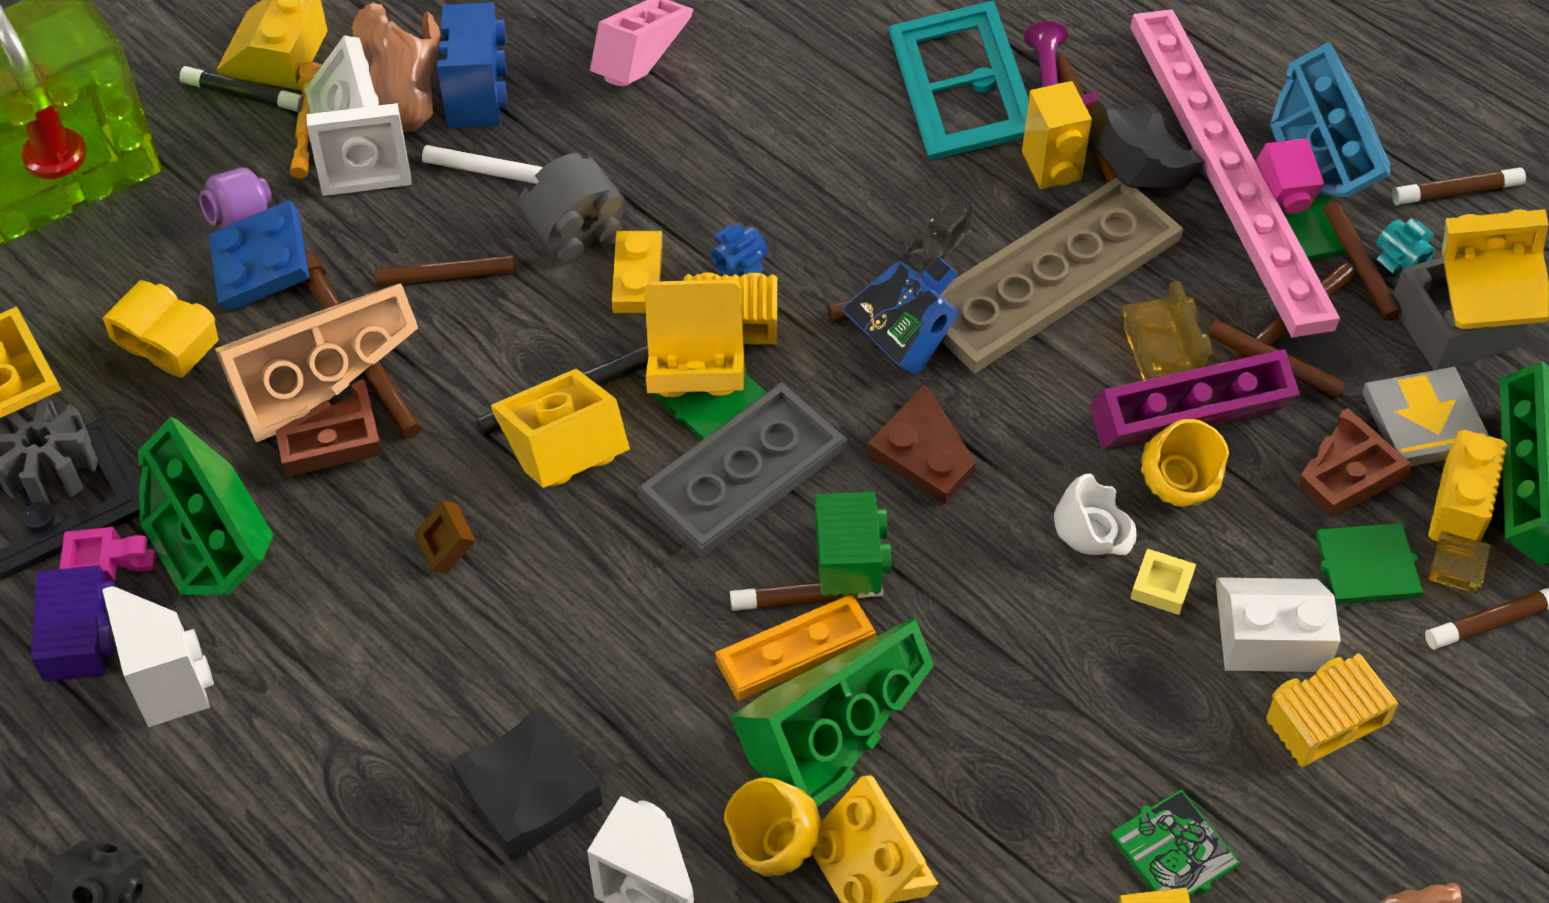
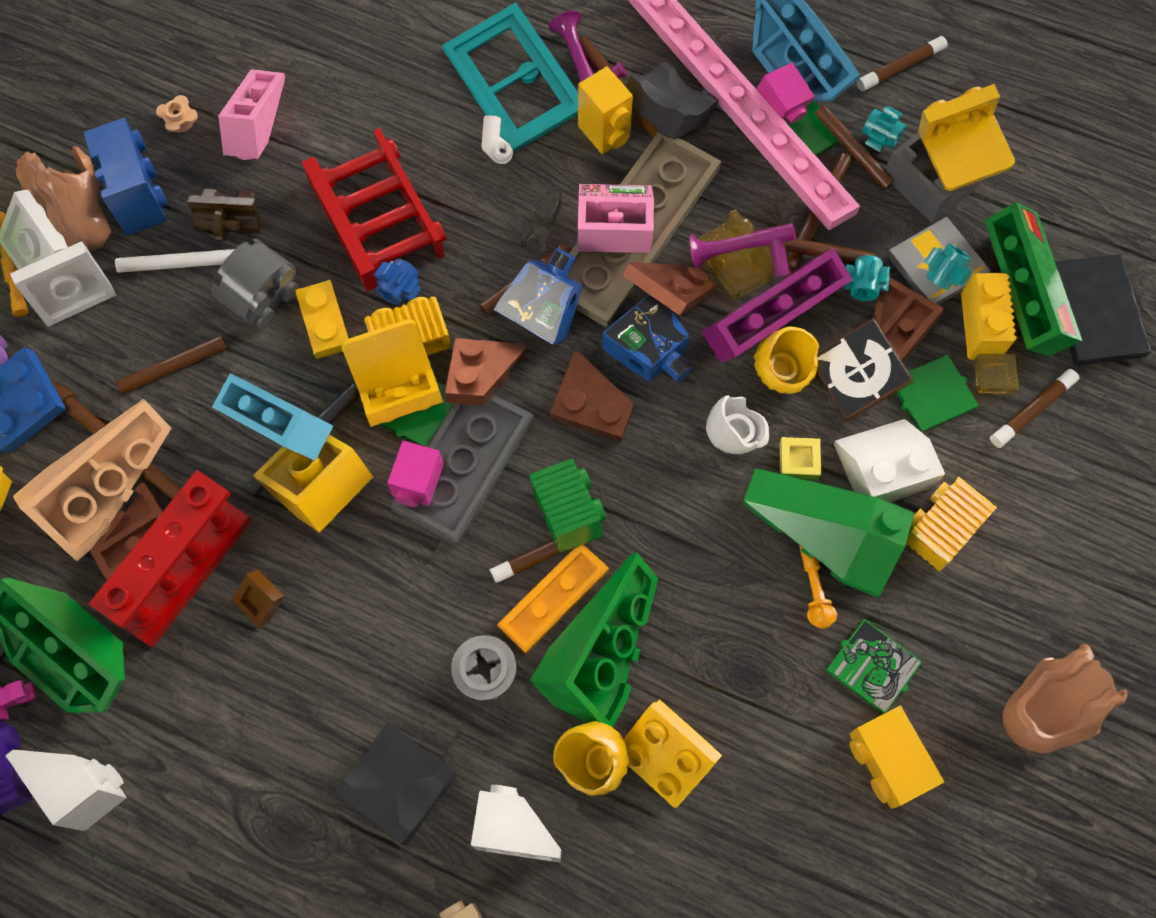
camera: 20 degrees left, 15 degrees up
none -> red fence [88,470,252,648]
none -> light nougat plate [156,95,198,133]
none -> dark brown hips [187,189,261,241]
none -> medium azure brick [212,373,333,461]
none -> red fence [302,128,447,292]
none -> dark pink brick [387,441,444,507]
none -> wing [445,338,526,406]
none -> light grey gear [451,635,516,701]
none -> white arm [482,116,513,164]
none -> bright pink slope [578,184,654,253]
none -> torso [602,294,693,383]
none -> copper wing [622,262,716,316]
none -> magenta piece [690,223,796,277]
none -> green wedge [742,468,914,598]
none -> light orange piece [799,546,837,629]
none -> tile [817,318,914,421]
none -> teal gear [844,255,890,301]
none -> teal gear [924,243,973,290]

